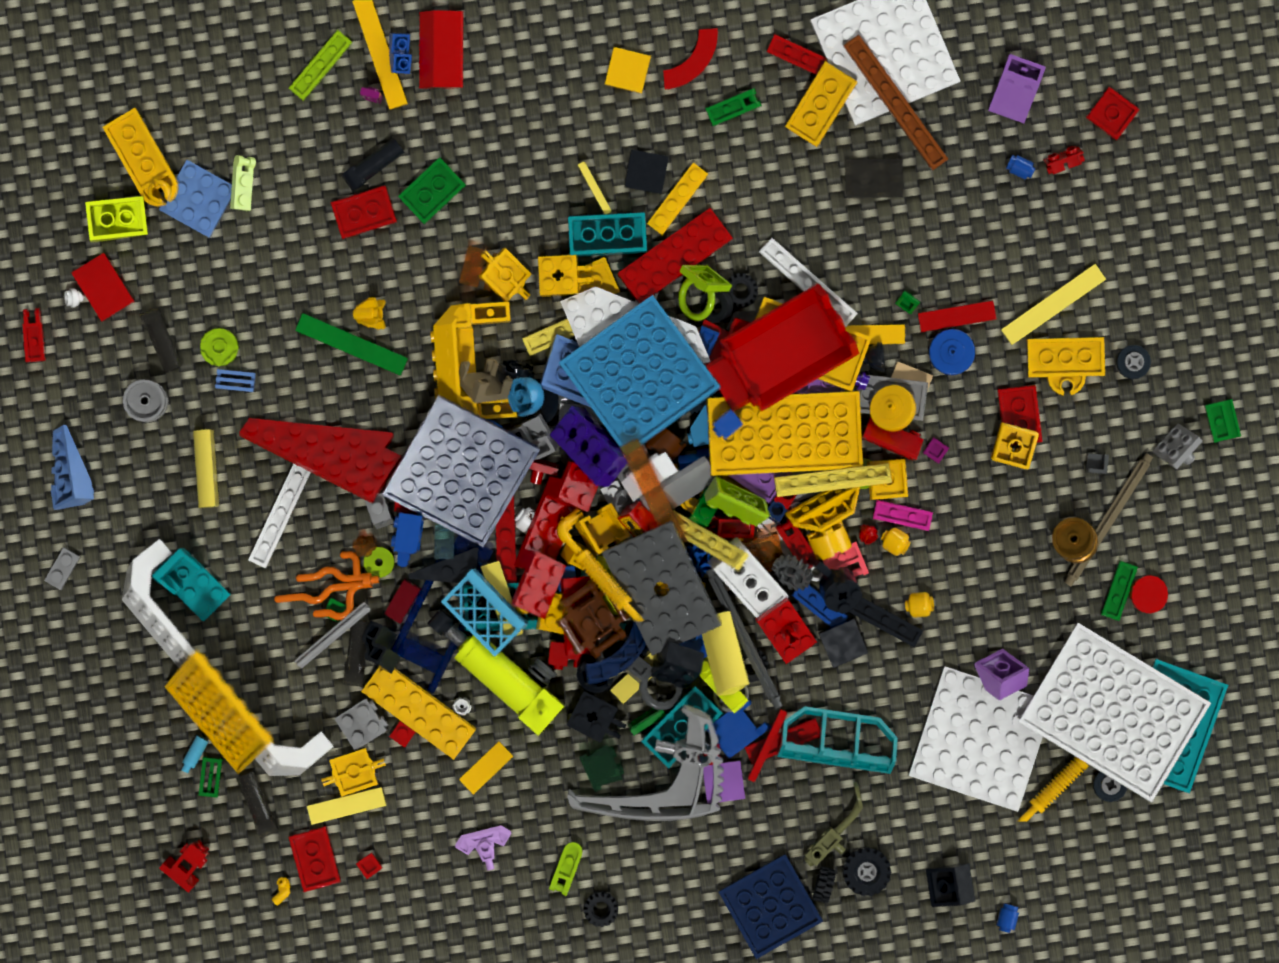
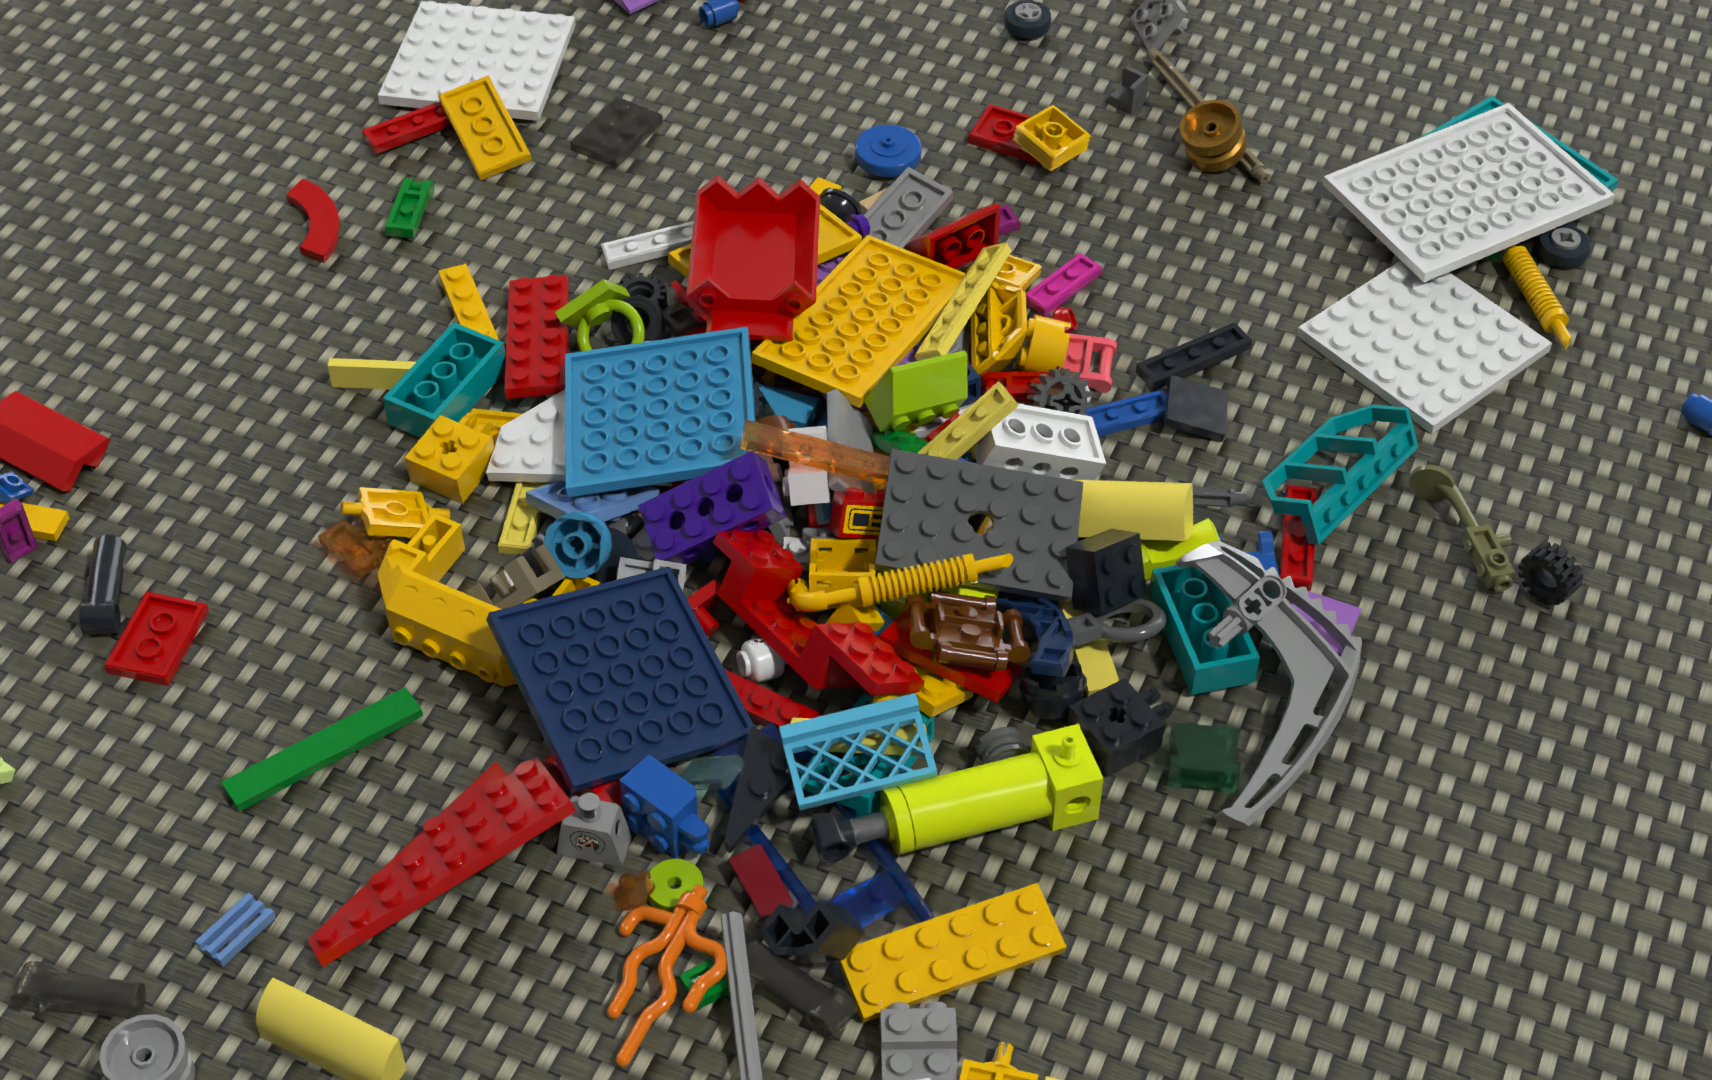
camera: 60 degrees left, 40 degrees down
lime tile [200,328,239,367] -> none
white plate [248,464,311,568] -> none
yellow brick [353,298,386,329] -> none
red plate [389,721,416,748] -> none
green plate [398,157,466,225] -> none
white plate [452,697,471,716] -> none
lavender piece [455,825,512,871] -> none
yellow sticker [459,742,513,795] -> none
red brick [548,641,582,670] -> none
lime plate [549,842,583,896] -> none
black tyre [584,891,618,927] -> none
yellow tile [605,47,651,94] -> none
black tile [624,149,669,195] -> none
green tile [628,708,666,736] -> none
blue brick [713,408,743,439] -> none
dark blue plate [718,854,823,959] -> none
red tile [747,709,787,782] -> none
red plate [755,597,817,664] -> none
black tile [807,556,832,577] -> none
black brick [819,567,863,614] -> none
black wheel [842,847,891,896] -> none
dark orange tile [843,35,948,171] -> none
yellow wheel [870,385,916,432] -> none
yellow head [881,528,911,556] -> none
green slope [895,290,920,315] -> none
yellow head [905,592,934,618] -> none
red tile [918,301,997,332] -> none
black slope [926,863,975,907] -> none
medium lavender slope [975,649,1029,701] -> none
light yellow tile [1001,264,1106,345] -> none
yellow plate [1027,337,1105,396] -> none
green tile [1100,561,1138,621] -> none
red tile [1130,575,1168,614] -> none

